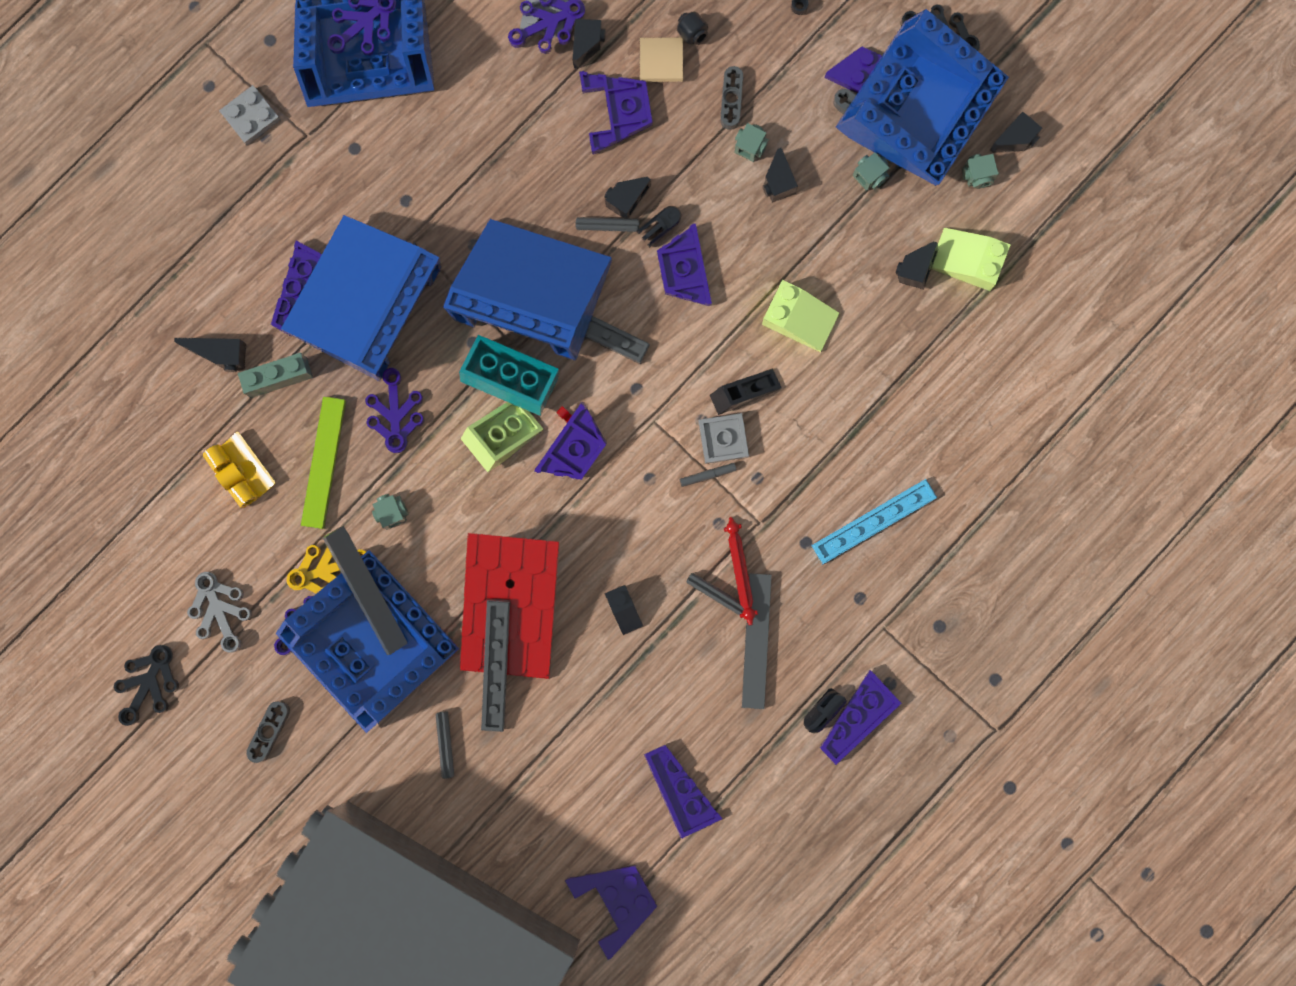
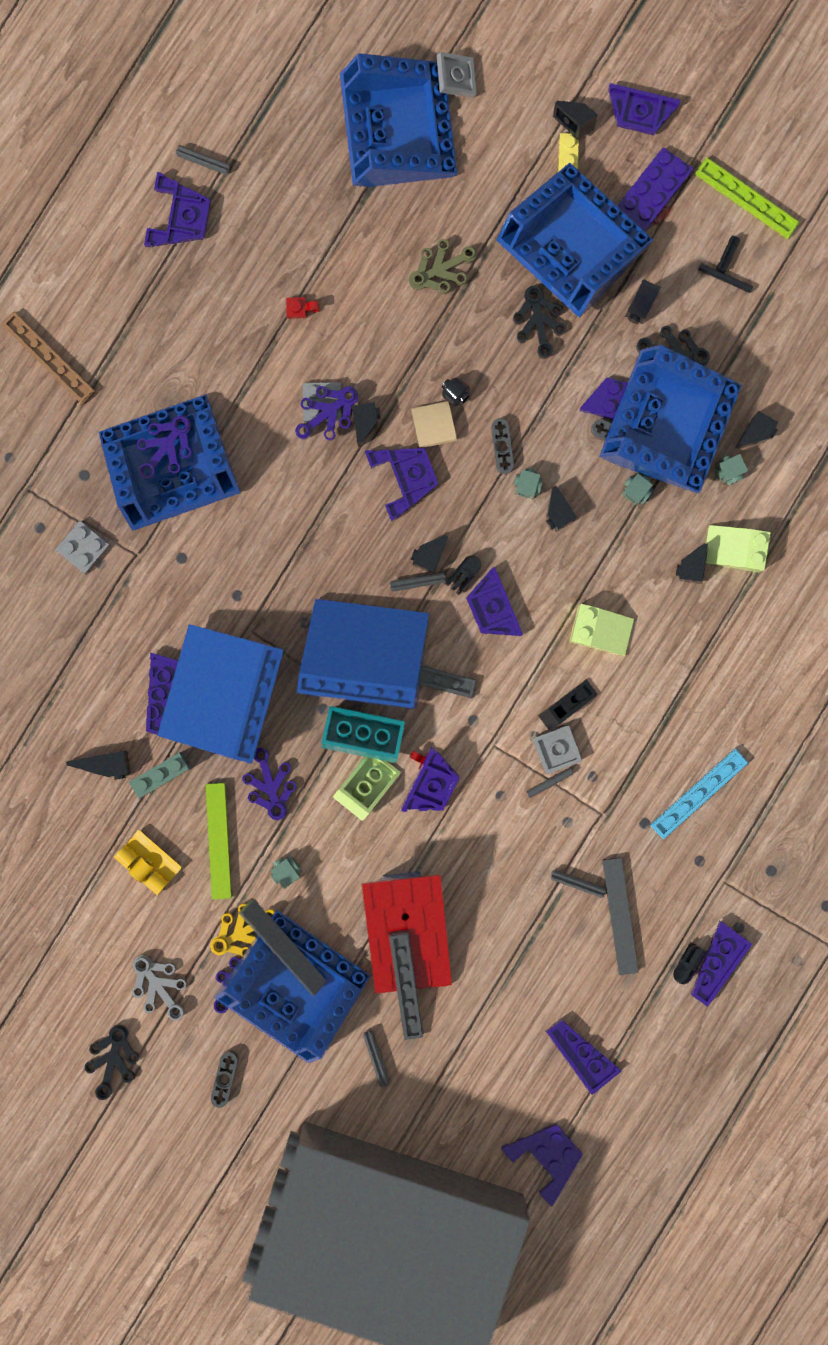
camera: 20 degrees left, 5 degrees up
black slope [604,585,643,635] -> none
red wheel [724,517,758,626] -> none

